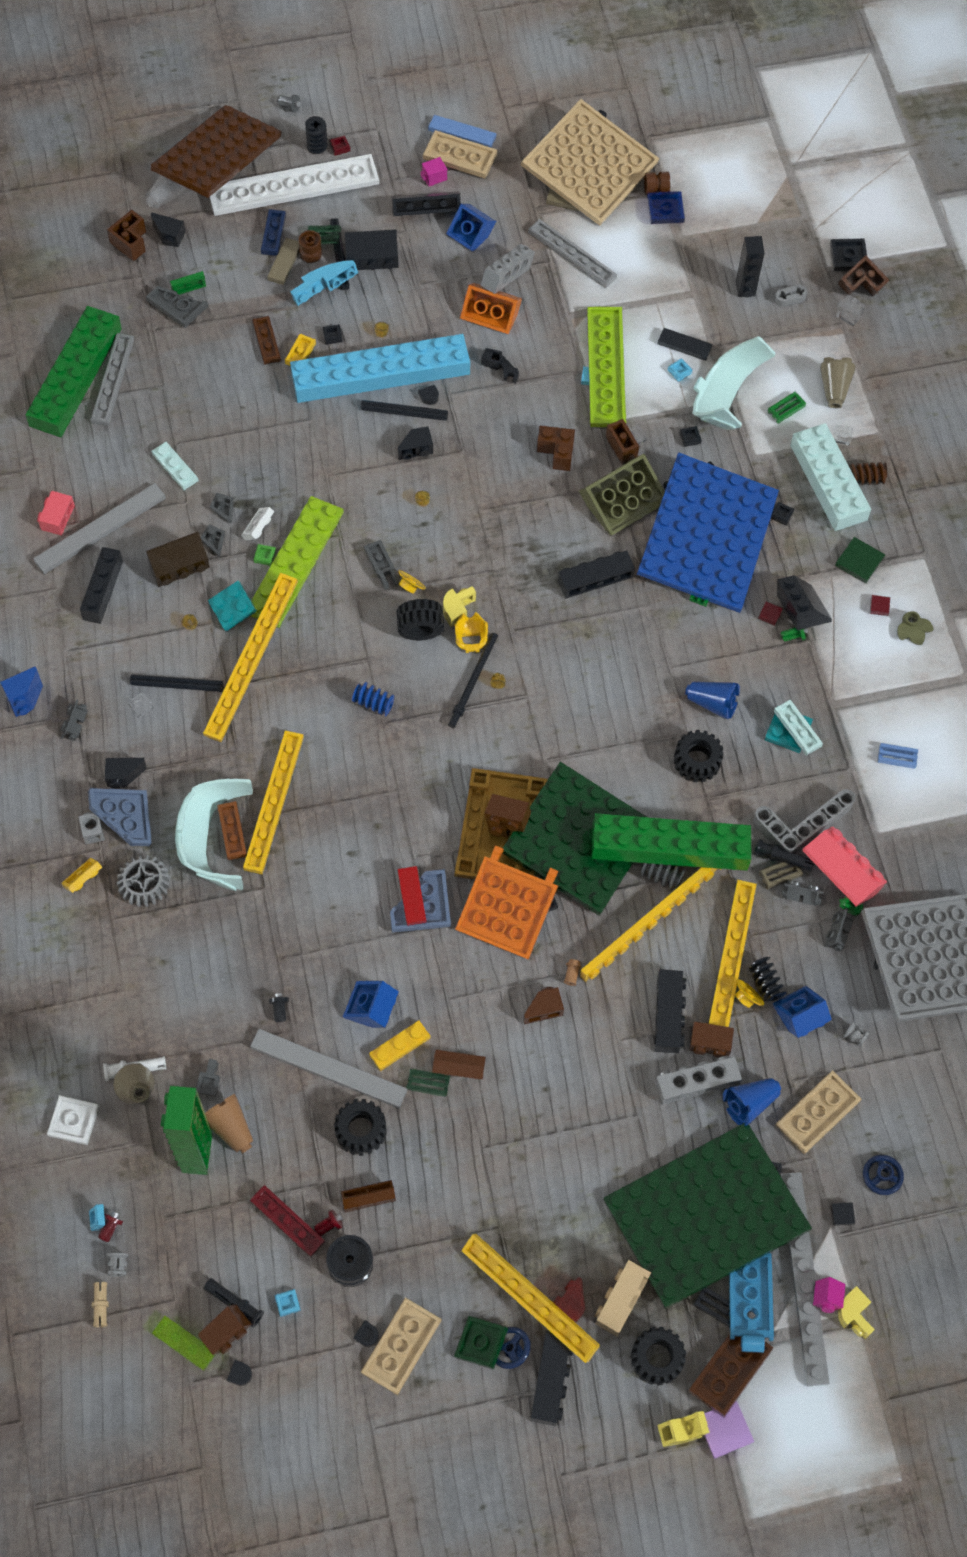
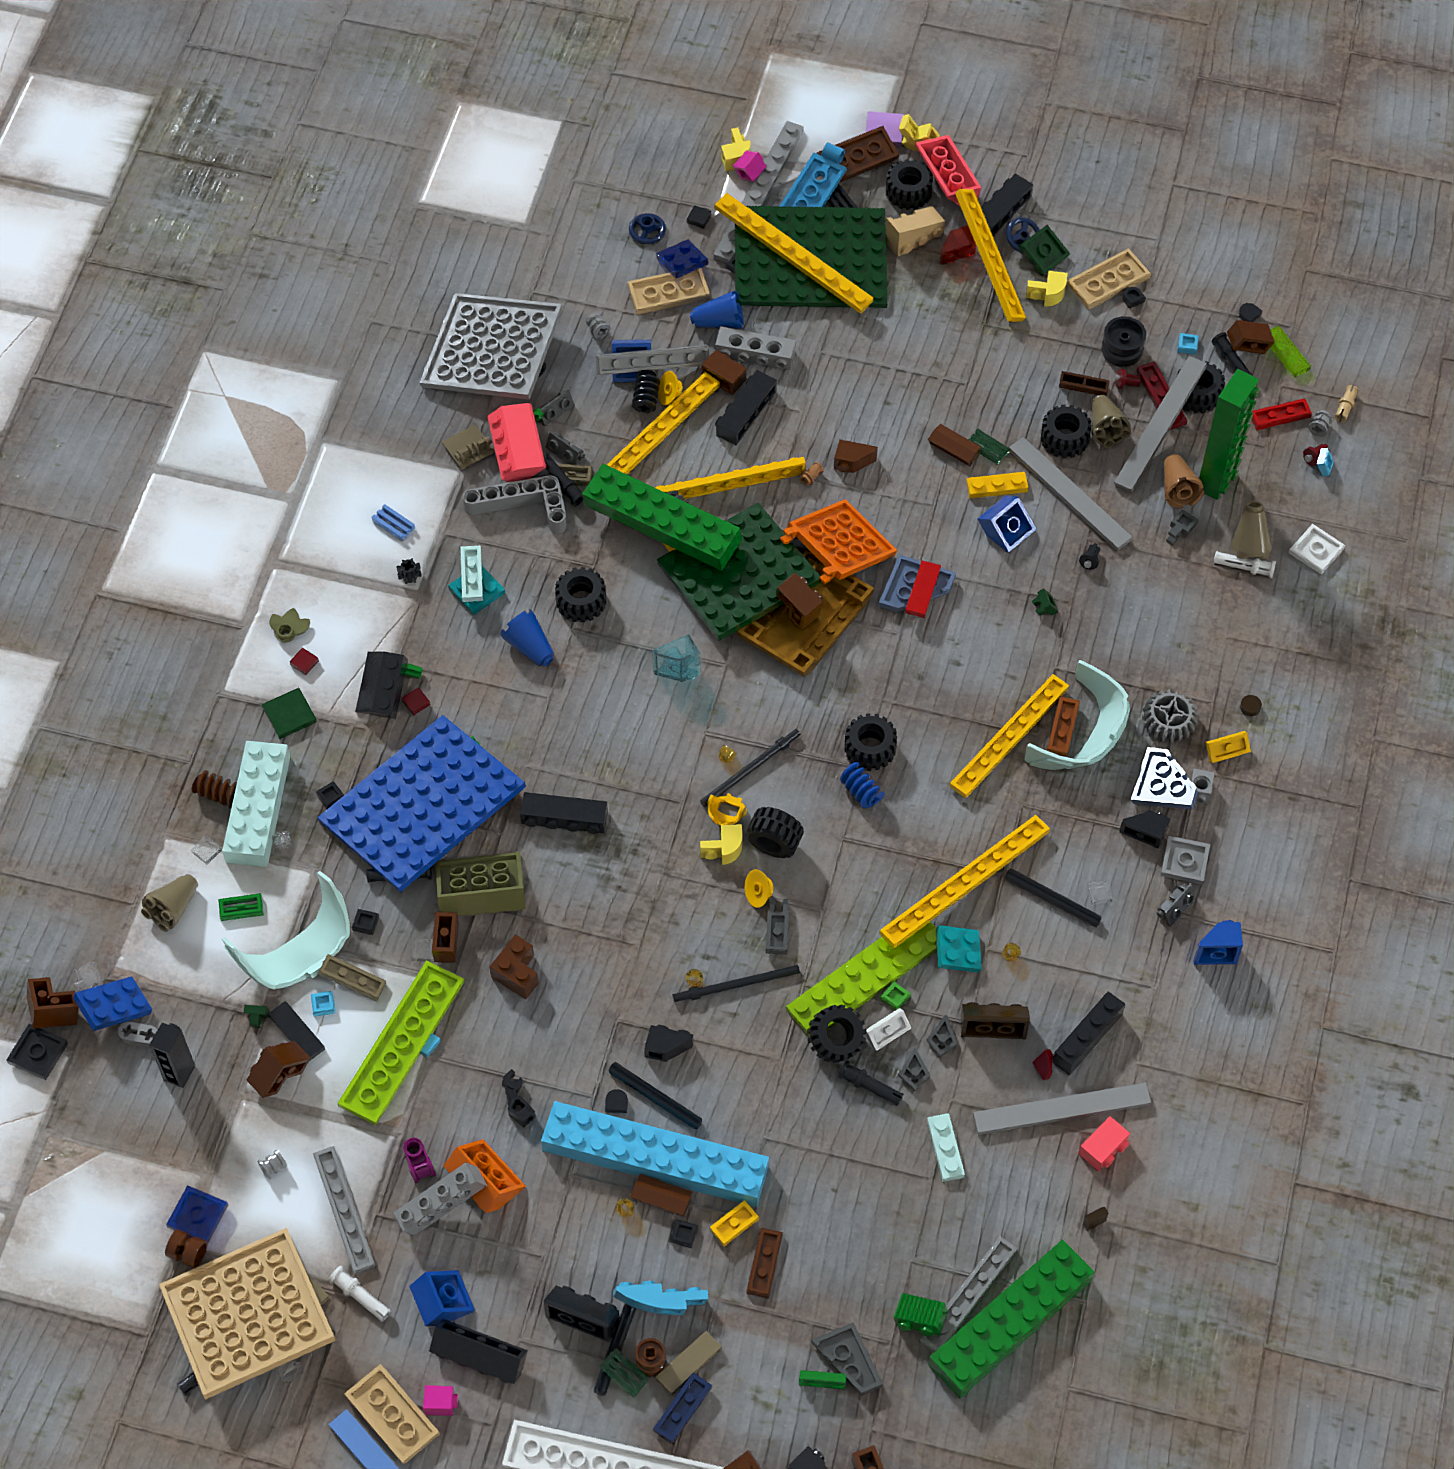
camera: 150 degrees left, 5 degrees down
none -> blue plate [73,976,152,1031]
none -> dark green tile [244,1005,270,1028]
none -> reddish brown brick [246,1041,311,1098]
none -> light grey bush [257,1149,287,1179]
none -> clear bush [272,831,293,850]
none -> dark tan tile [318,954,387,1002]
none -> white pin [328,1266,391,1322]
none -> black gear [396,558,422,584]
none -> magenta piece [403,1137,436,1184]
none -> dark tan hinge [442,424,495,470]
none -> light grey tile [596,345,709,375]
none -> reddish brown piece [630,1174,692,1216]
none -> clear light blue slope [652,634,701,682]
none -> clear blue plate [656,239,708,279]
none -> black bar [672,965,800,1003]
none -> yellow plate [714,193,873,314]
none -> black tyre [807,1005,867,1063]
none -> black pin [838,1060,904,1106]
none -> black tyre [844,713,897,771]
none -> green brick [893,1293,948,1337]
none -> coral slope [915,135,981,207]
none -> light yellow brick [1026,271,1068,307]
none -> dark green tile [1032,589,1059,616]
none -> dark red tile [1032,1049,1054,1080]
none -> dark brown tile [1083,1207,1109,1231]
none -> dark tan cone [1092,395,1131,449]
none -> light grey tile [1114,356,1207,493]
none -> light grey plate [1161,836,1210,885]
none -> black tyre [1177,361,1225,413]
none -> dark brown tile [1240,695,1262,716]
none -> red tile [1251,398,1312,430]

